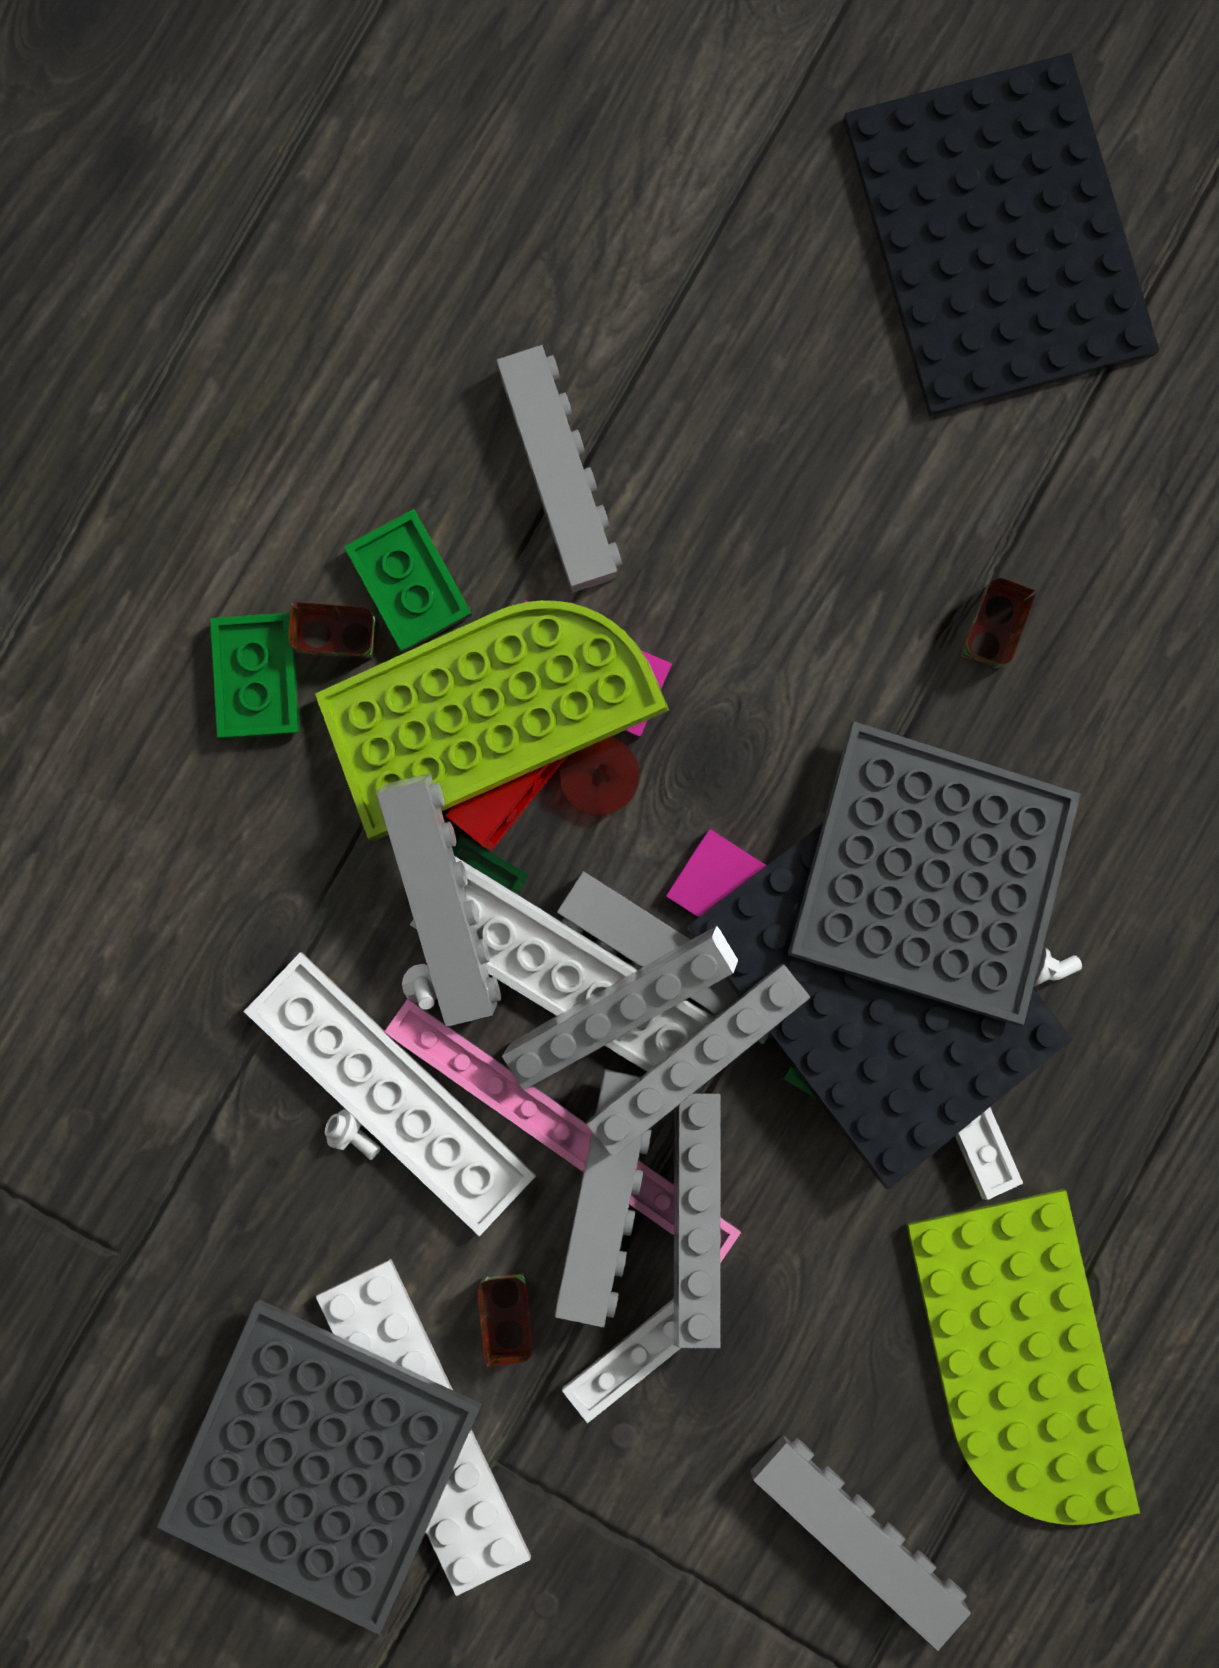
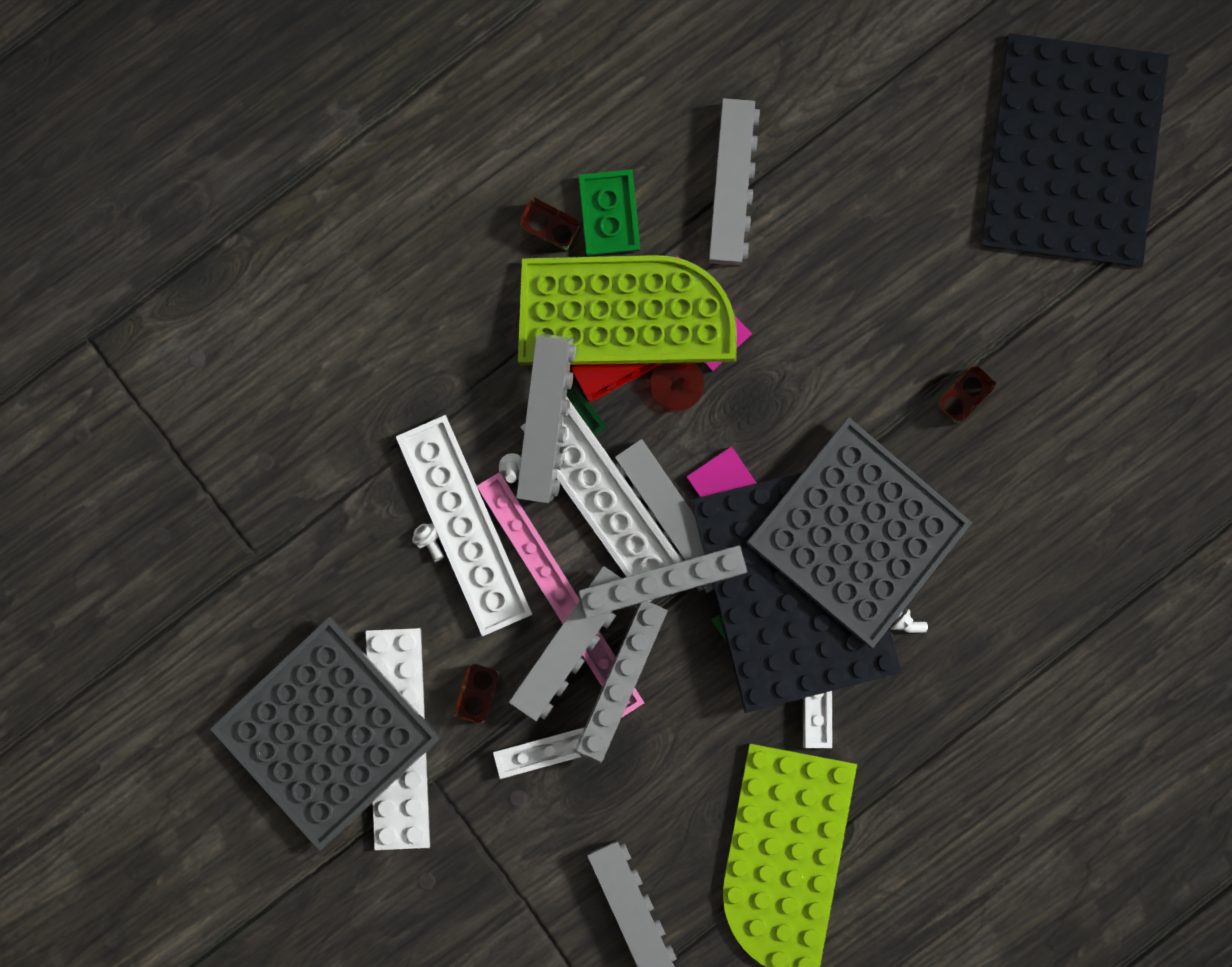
camera: 25 degrees right, 0 degrees up
green plate [210,613,300,739] -> none
light grey brick [502,926,738,1091] -> none

